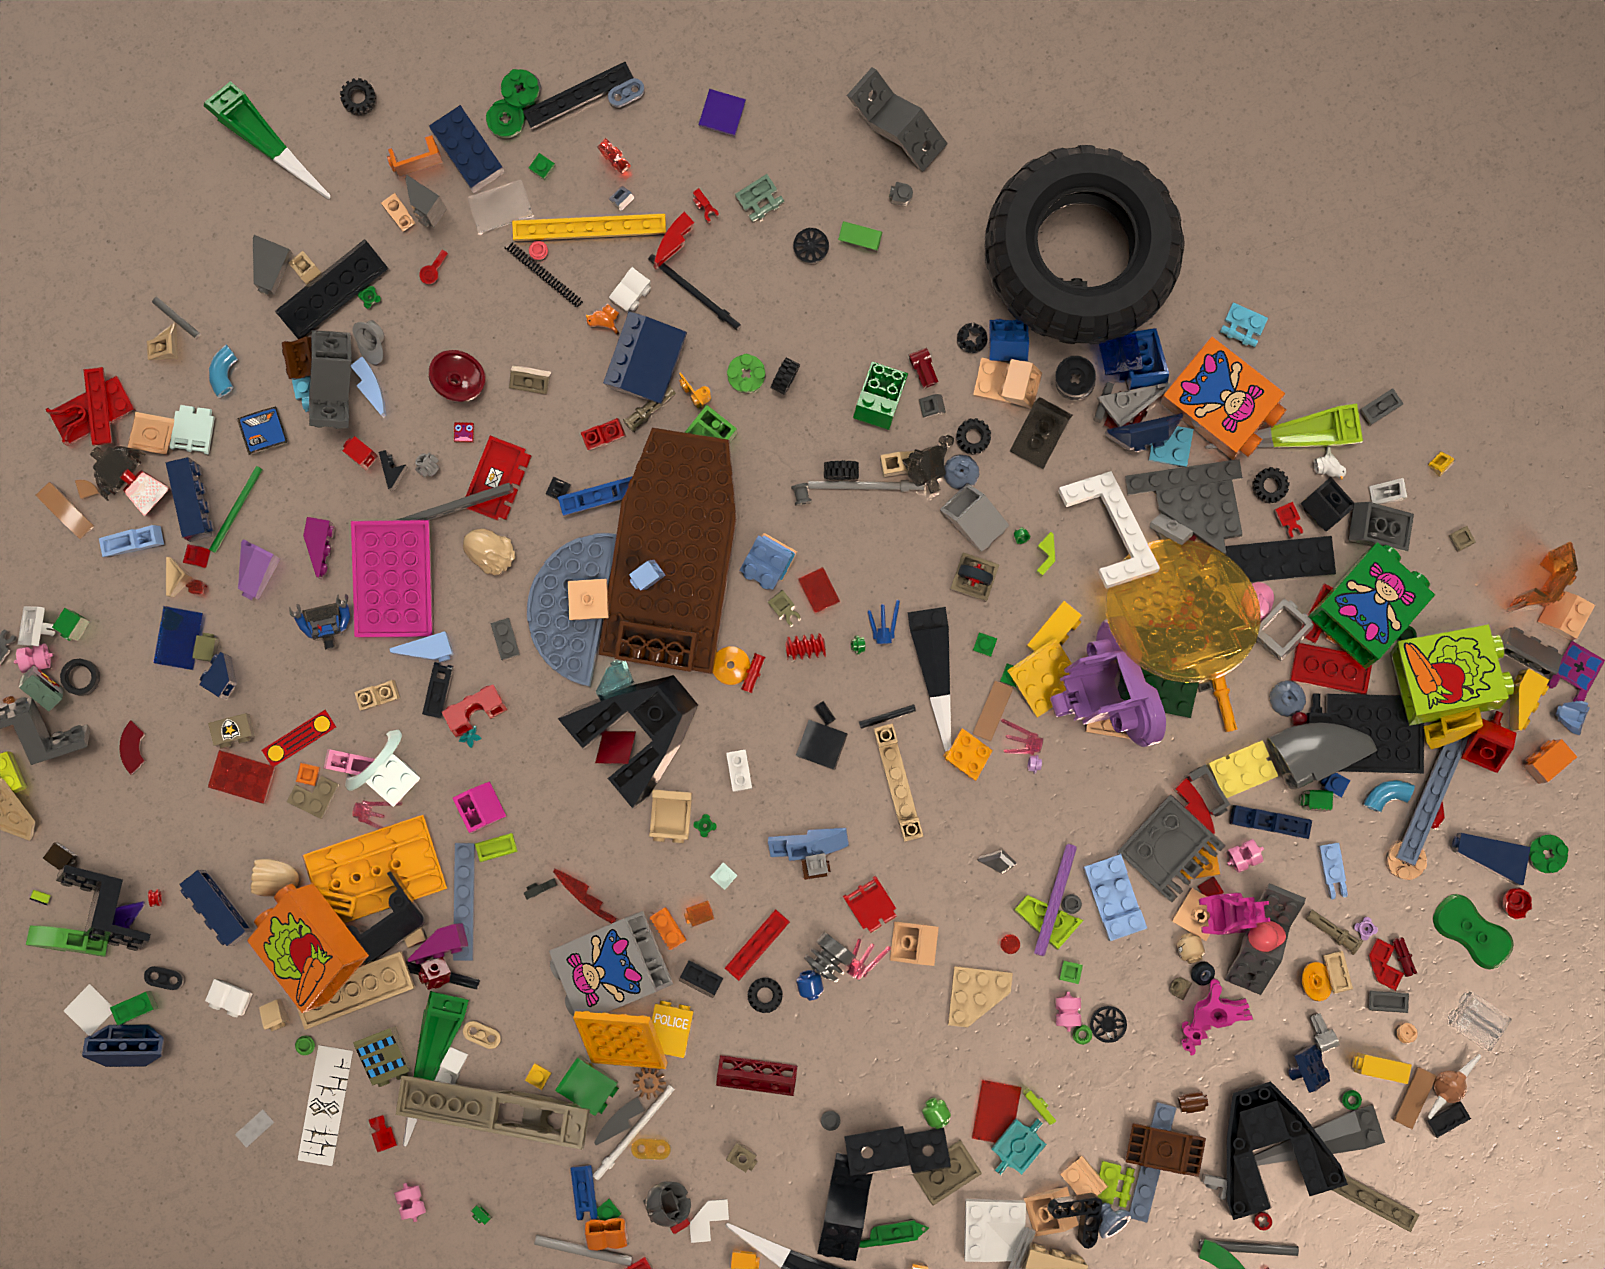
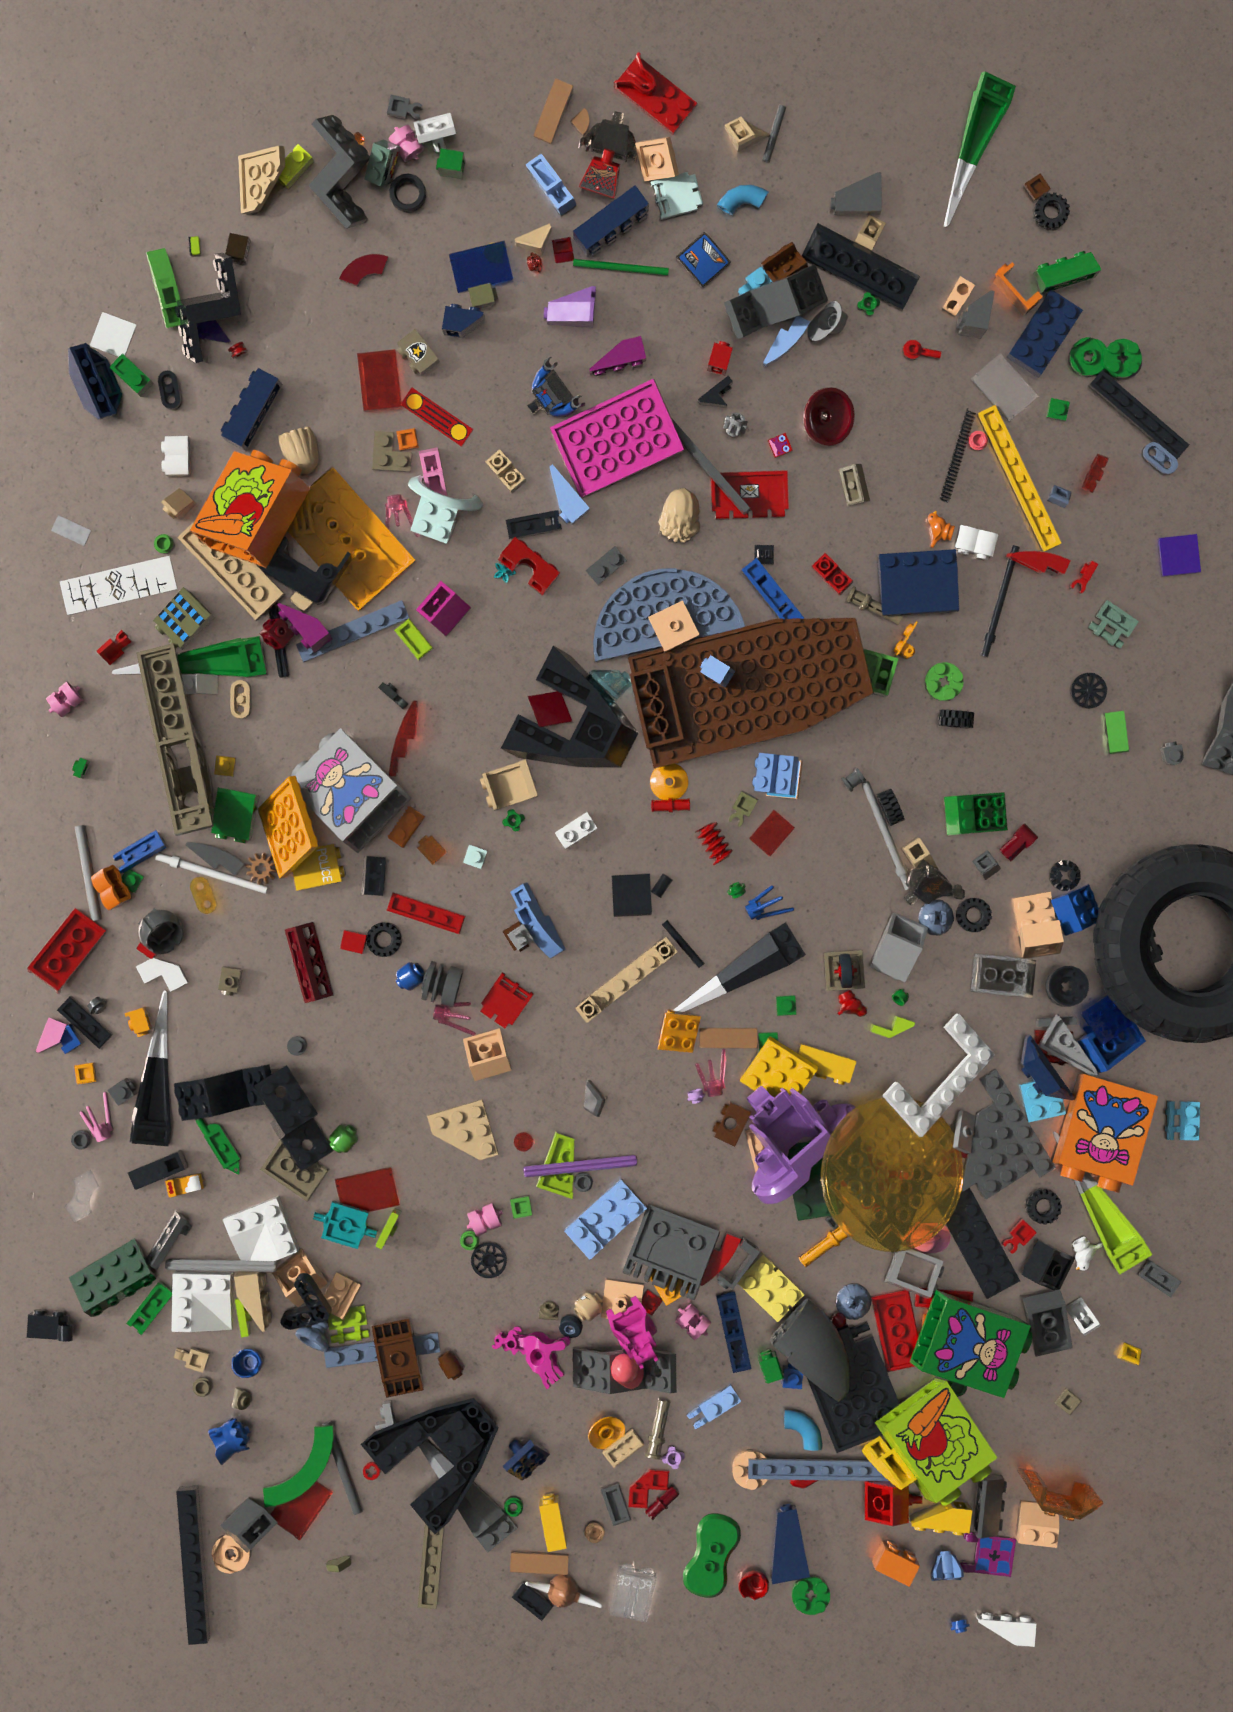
camera: 65 degrees right, 5 degrees up
red tile [83,367,113,446] -> none
light grey axle [1310,1013,1340,1053] -> none
none -> red panel [340,930,367,954]
none -> reddish brown brick [712,1101,751,1147]
none -> red animal [837,990,867,1017]
none -> reddish brown plate [1024,173,1051,201]
none -> green slope [1034,251,1101,295]

